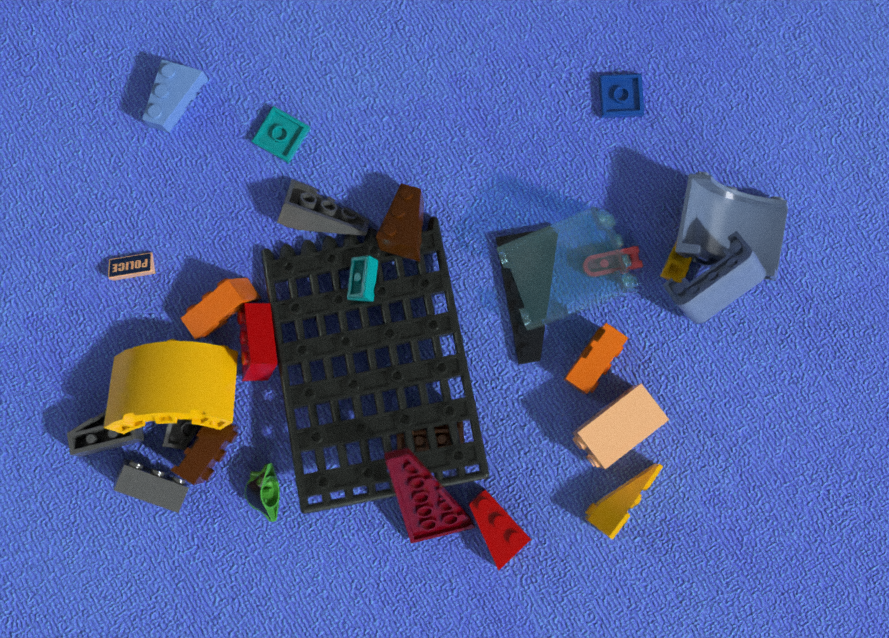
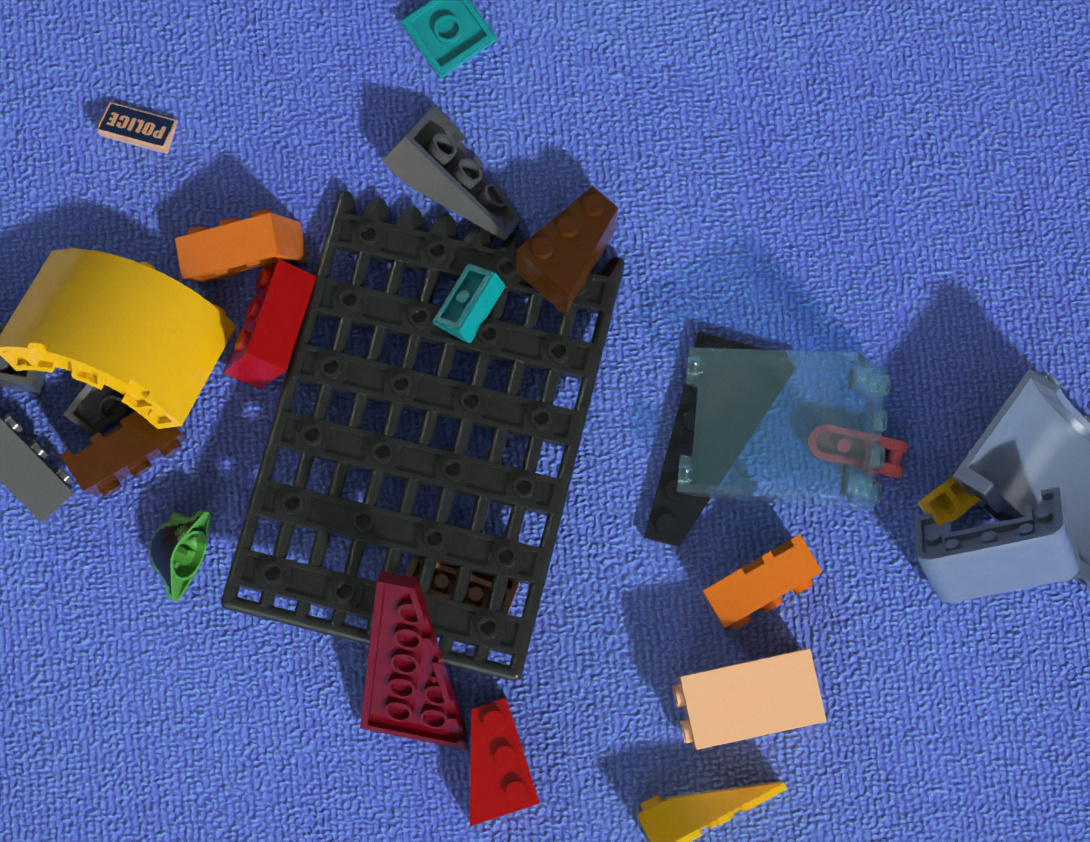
camera: 30 degrees right, 0 degrees up
blue tile [599,73,644,118] -> none

